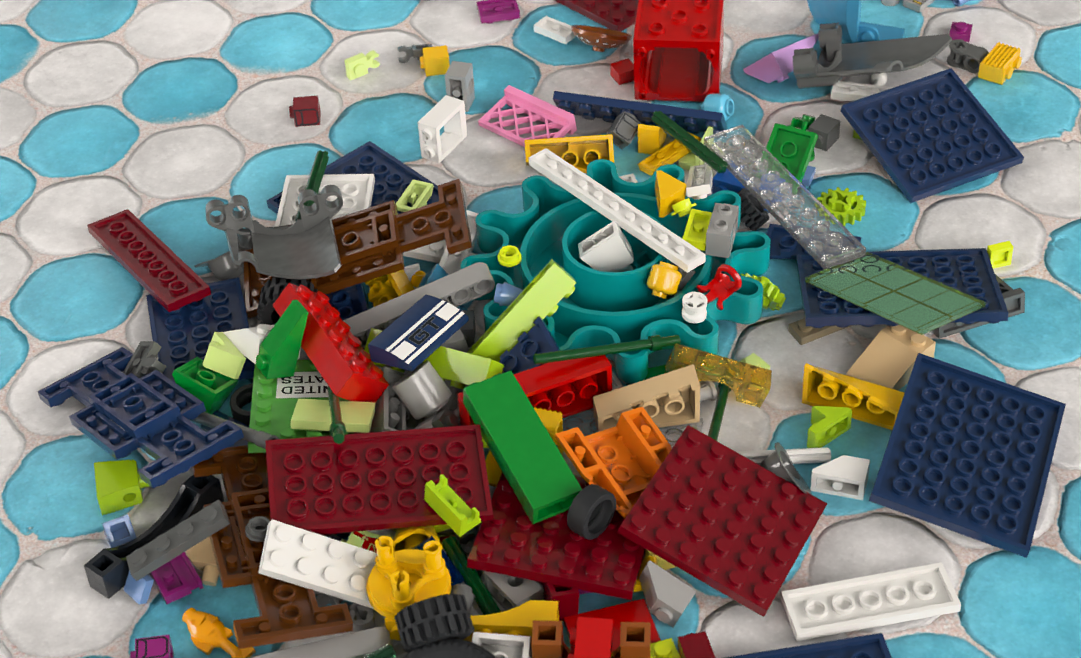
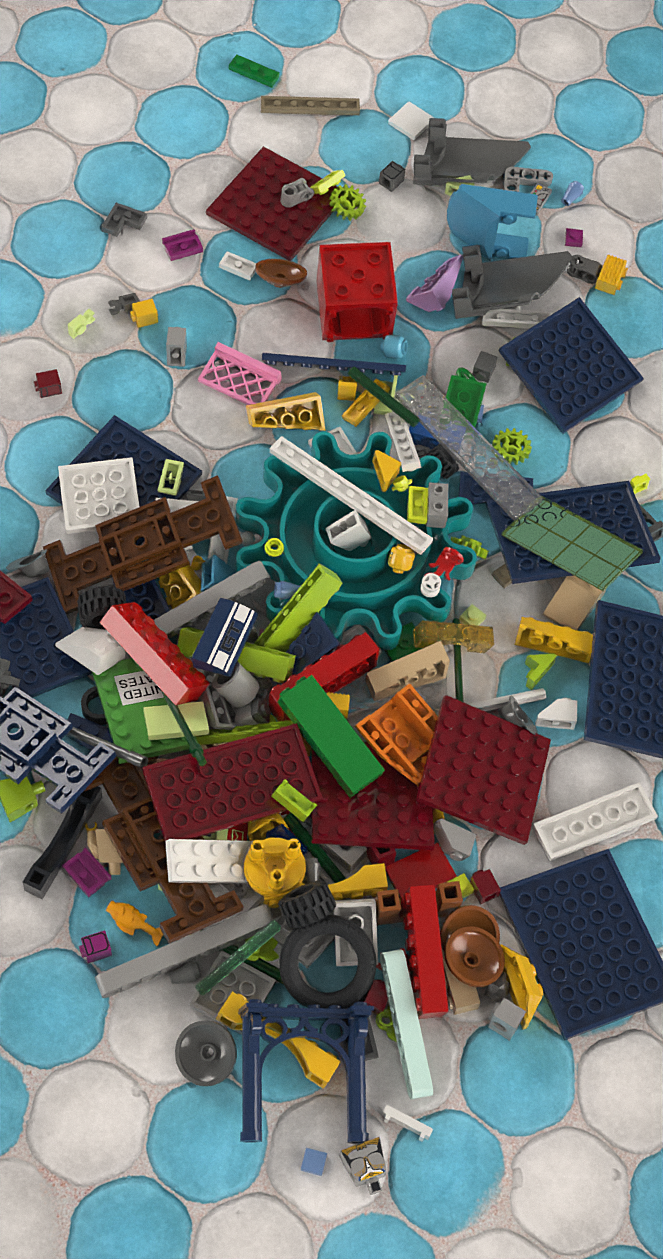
camera: 20 degrees left, 20 degrees up
medium blue slope [102,514,137,548] -> none
medium blue tile [123,570,154,605] -> none
dark grey plate [126,500,230,581] -> none
green slope [172,357,239,414] -> none
yellowish green slope [203,332,246,379] -> none
dark grey panel [205,185,343,279] -> none
dark grey plate [245,516,270,542] -> none
green slope [256,300,308,379] -> none
dark green axle [295,150,329,221] -> none
white window [418,95,467,163] -> none
dark green bar [533,335,680,365] -> none
black tyre [567,484,616,540] -> none
dark grey brick [606,111,642,149] -> none
red piece [610,58,634,85] -> none
green plate [791,114,816,130] -> none

